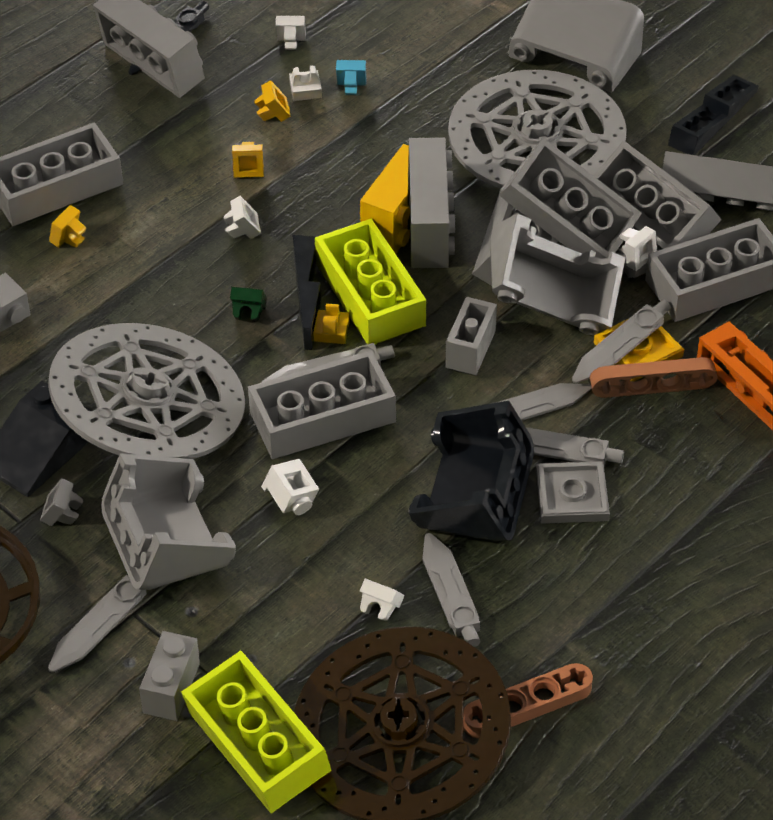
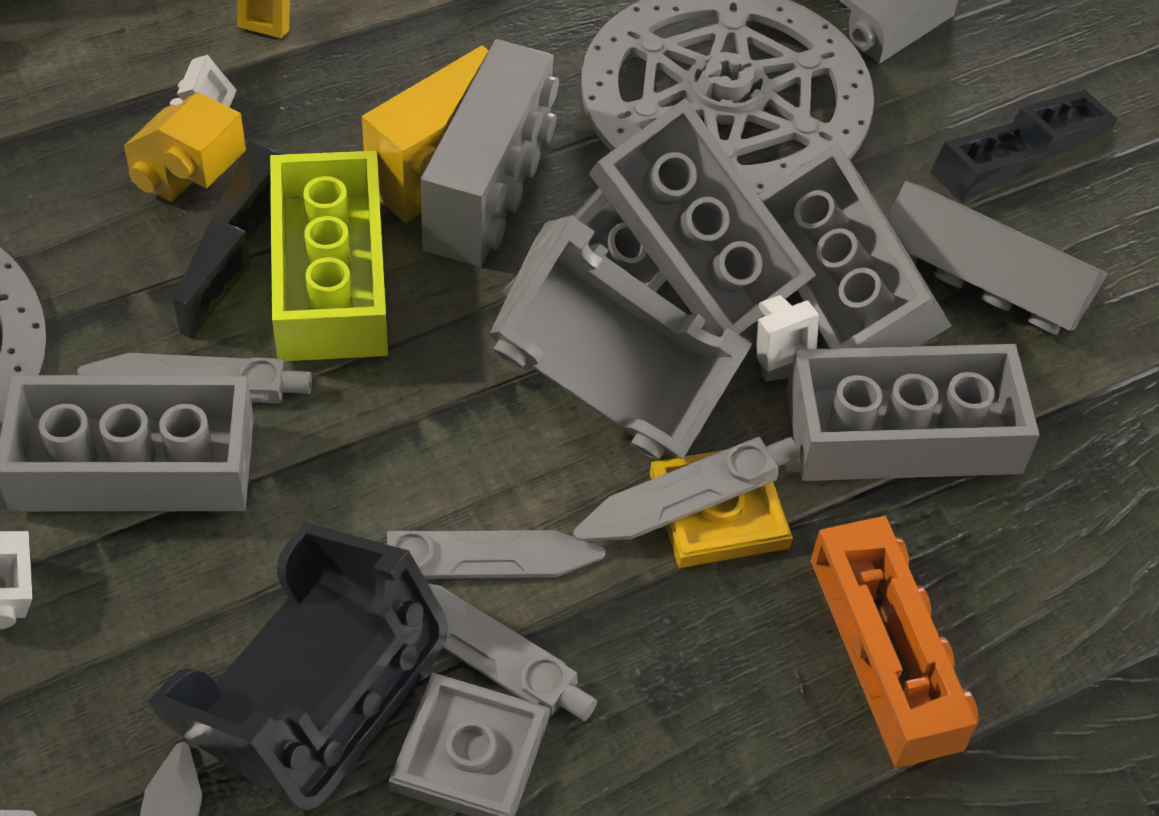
camera: 15 degrees right, 5 degrees up
dark green tile [230,287,267,322] -> none
yellow tile [313,303,350,344] -> none
light grey brick [446,297,497,375] -> none
nougat beam [589,357,718,398] -> none
none -> yellow brick [124,92,246,202]

